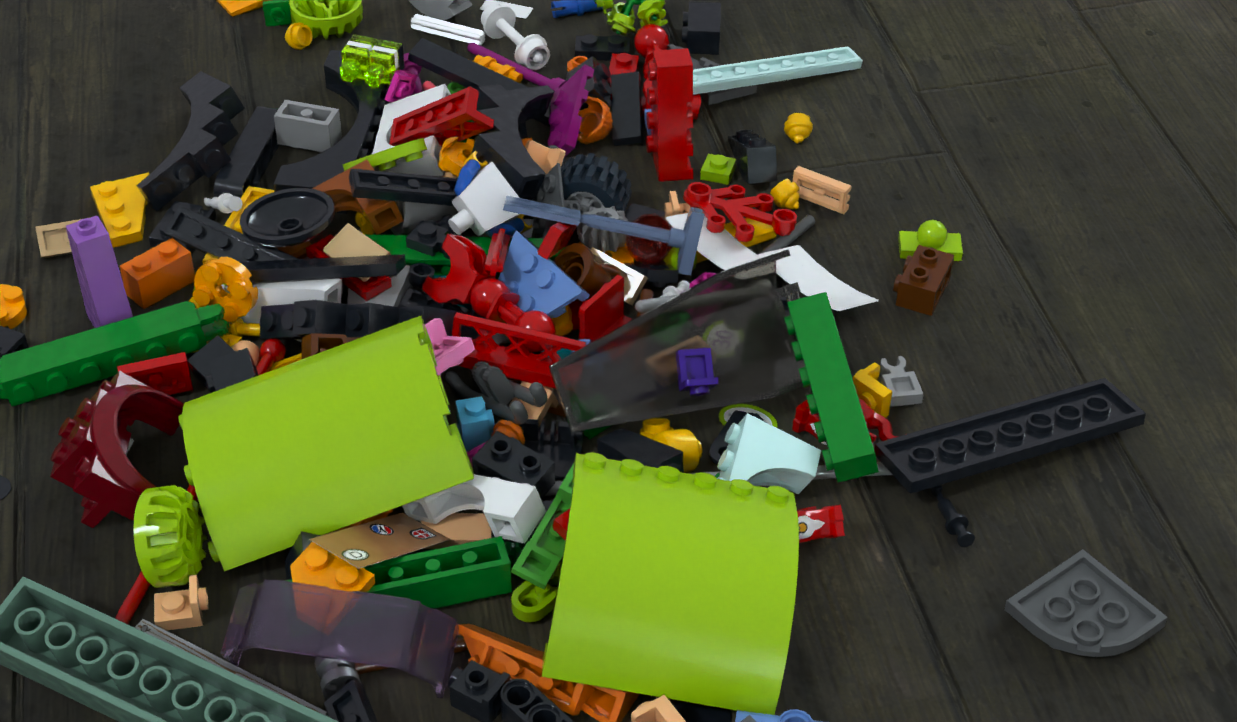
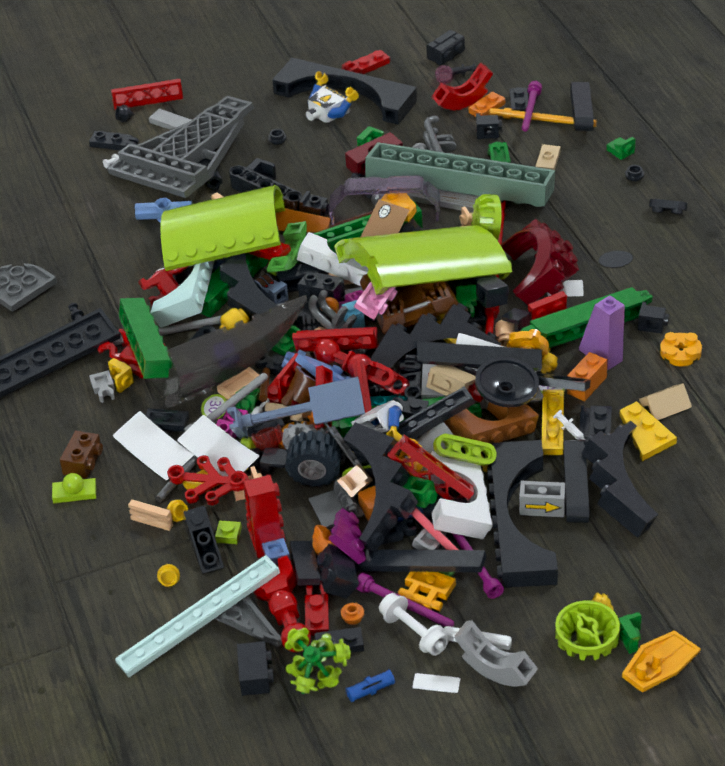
camera: 175 degrees right, 0 degrees up
clear neon green hips [340,34,405,88] -> none
dark pink slope [384,70,418,102] -> none

